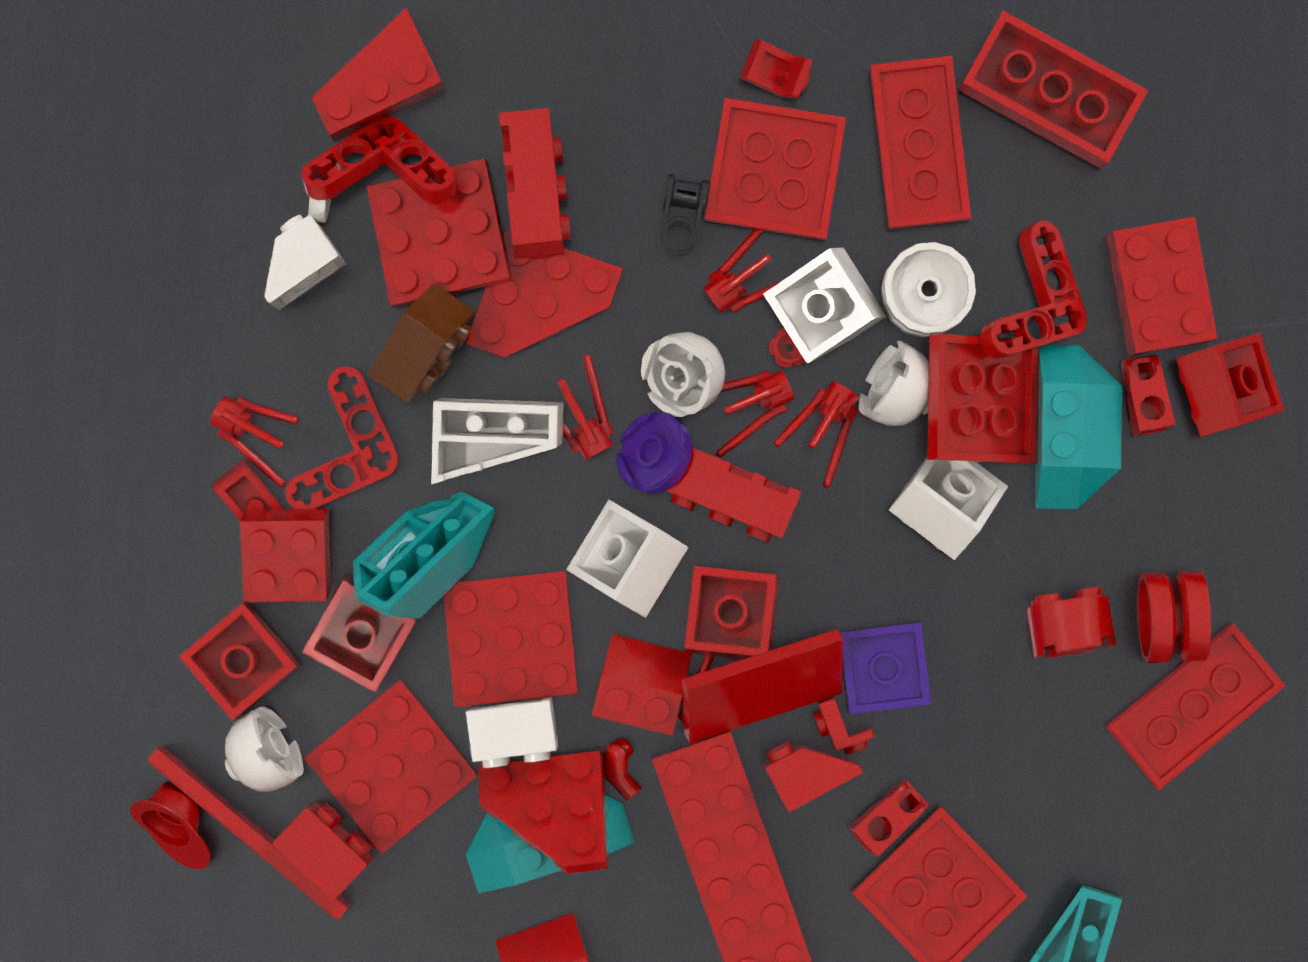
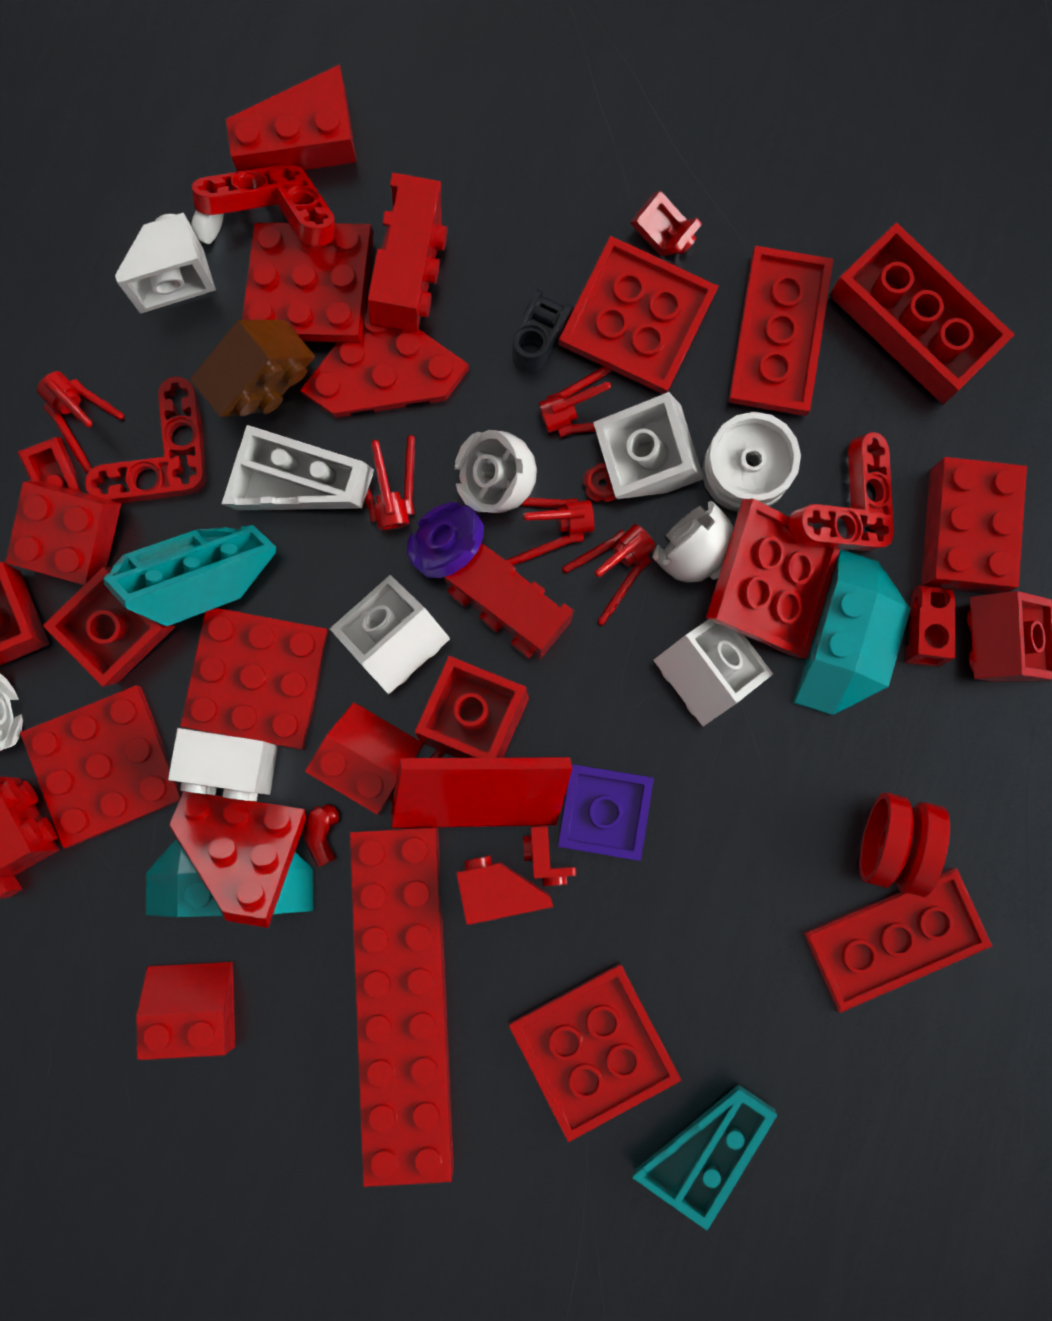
camera: 15 degrees right, 5 degrees down
red leg [846,779,928,857] -> none
red brick [1026,587,1117,659] -> none

